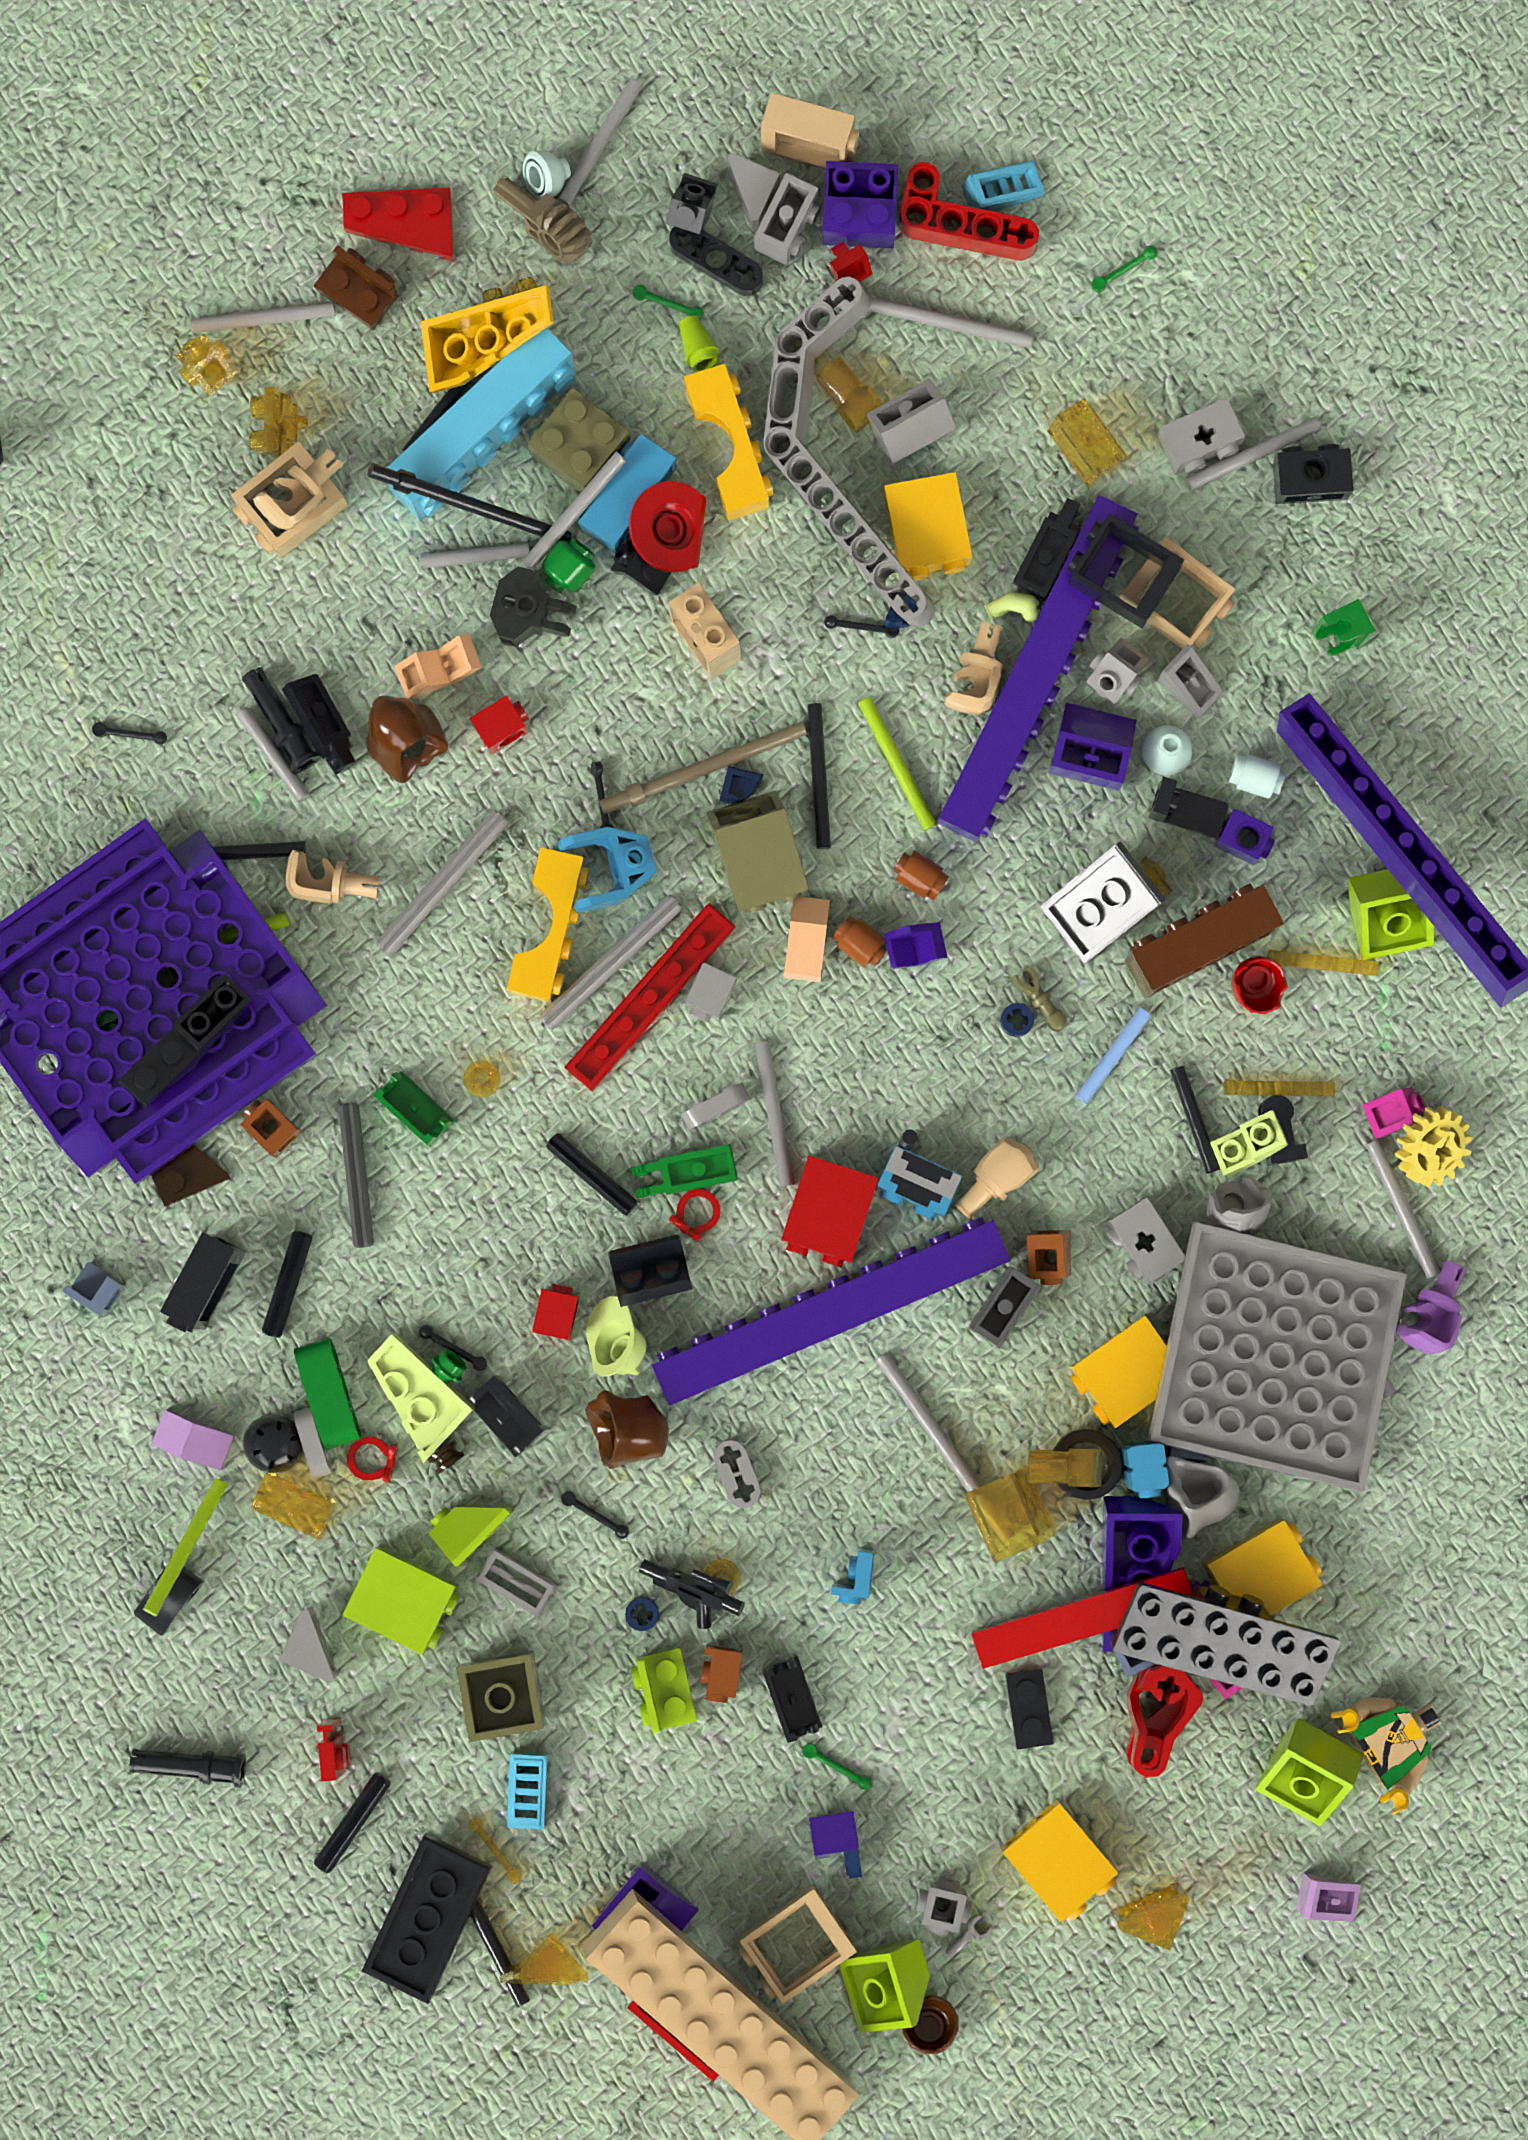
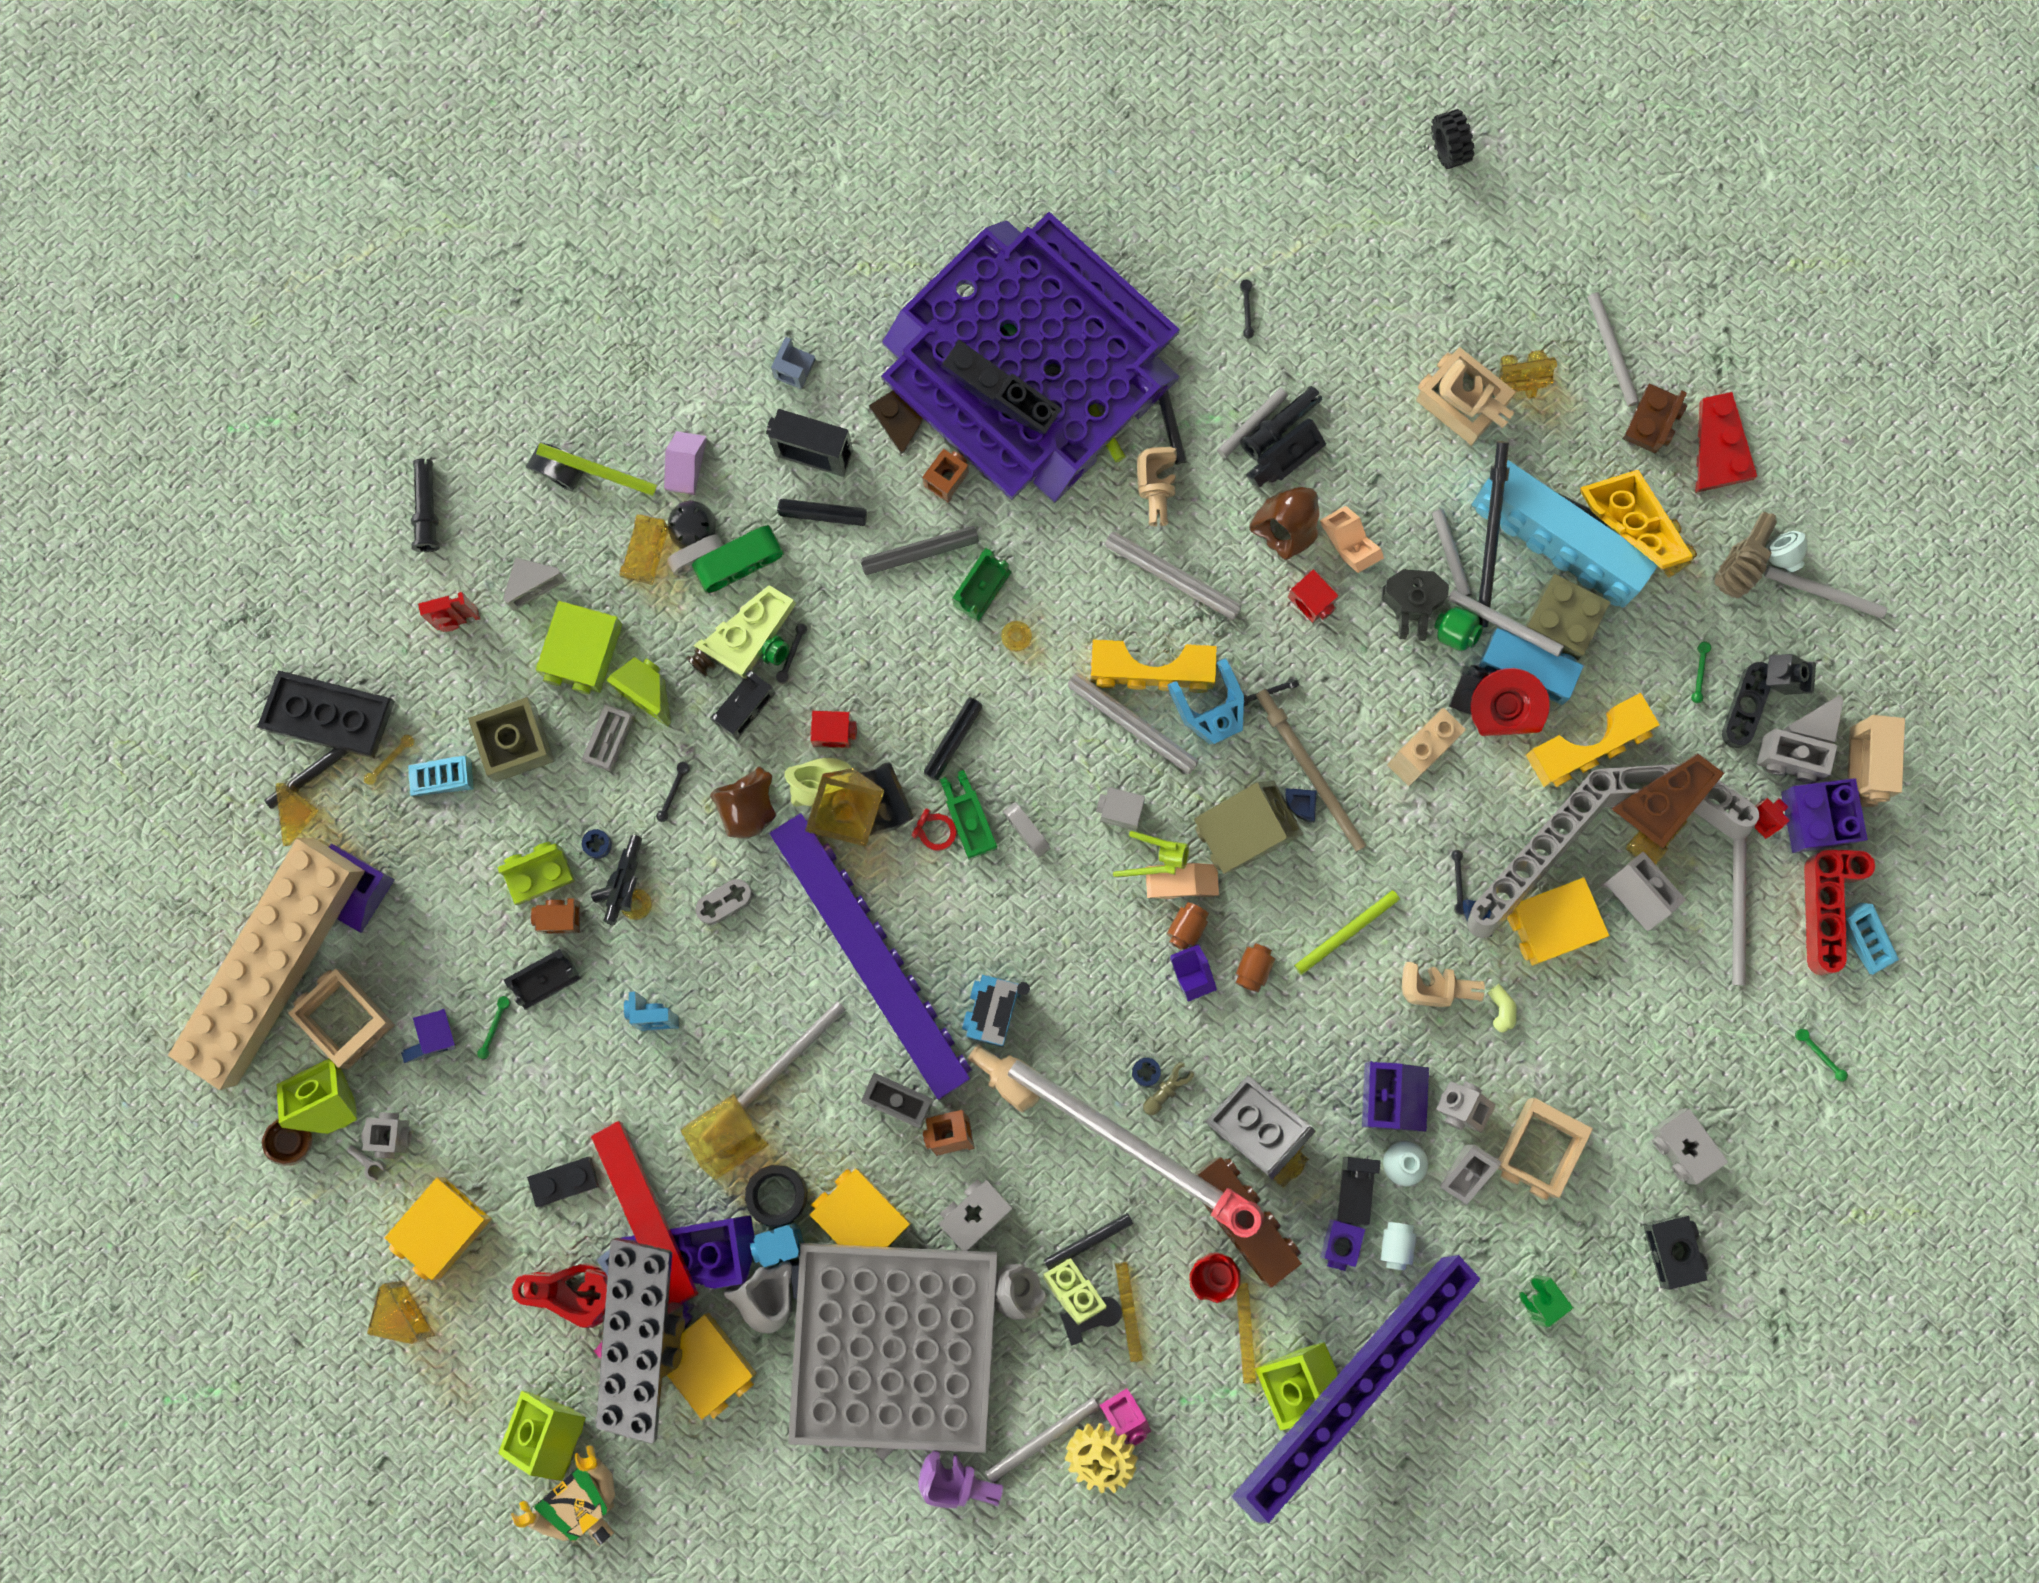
camera: 80 degrees right, 5 degrees down
clear yellow brick [175,333,237,397] -> none
black axle [314,1772,391,1873] -> none
red piece [347,1437,399,1483] -> none
red tile [564,903,736,1092] -> none
lime cone [678,315,720,372] -> none
light grey bar [754,1041,795,1188] -> none
red brick [781,1155,879,1268] -> none
black bar [807,703,831,849] -> none
dark purple brick [937,495,1140,843] -> none
black hinge [1012,498,1080,600] -> none
clear yellow piece [1028,1448,1102,1487] -> none
clear yellow hinge [1047,398,1127,489] -> none
black window [1067,514,1185,629] -> none
light blue bar [1076,1007,1151,1104] -> none
light grey bar [1185,417,1322,491] -> none
lavender slope [1296,1872,1361,1922] -> none
none -> clear yellow slope [805,768,884,846]
none -> flat silver piece [1008,1060,1264,1237]
none -> lime plant [1113,831,1189,877]
none -> reddish brown wing [1610,753,1724,848]

